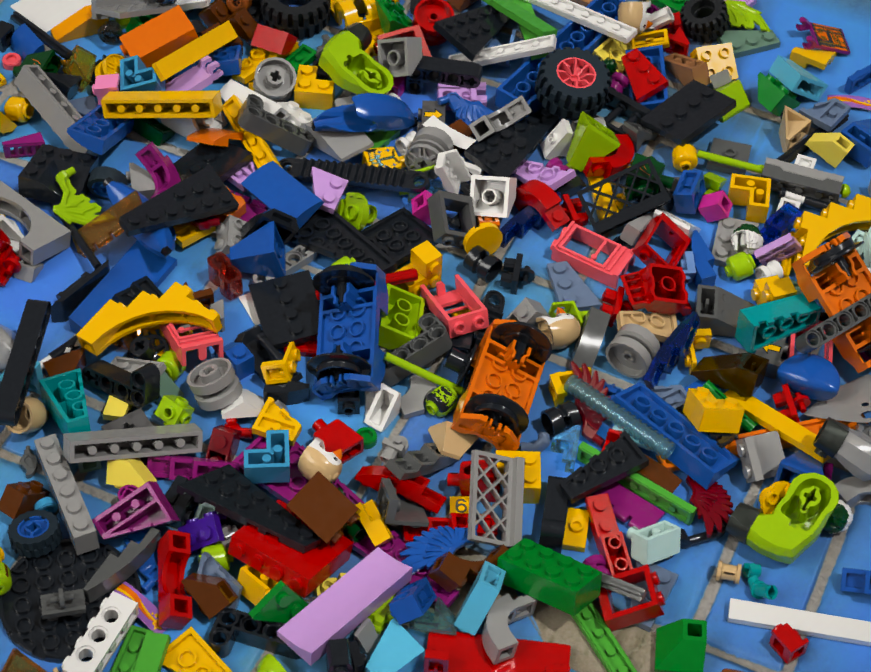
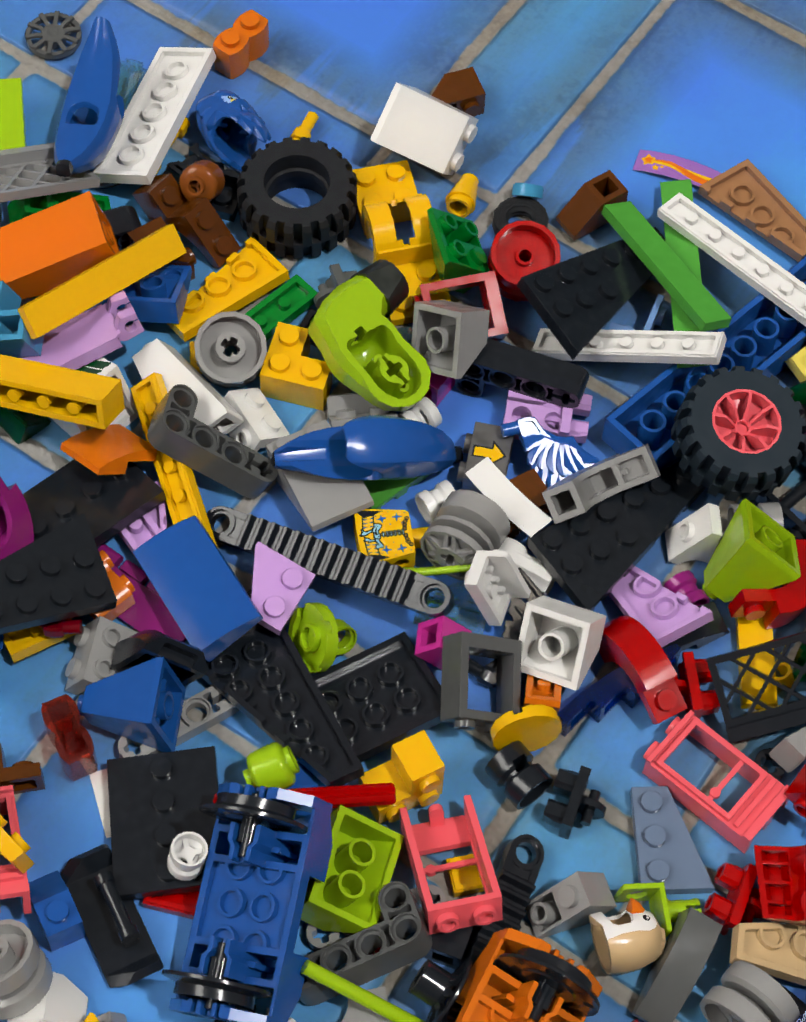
camera: 10 degrees right, 10 degrees up
light grey slope [210,299,225,332] -> none
red brick [250,24,297,55] -> none
yellow bracket [260,341,301,385] -> none
black slope [263,381,310,405] -> none
none -> white wheel [167,832,208,881]

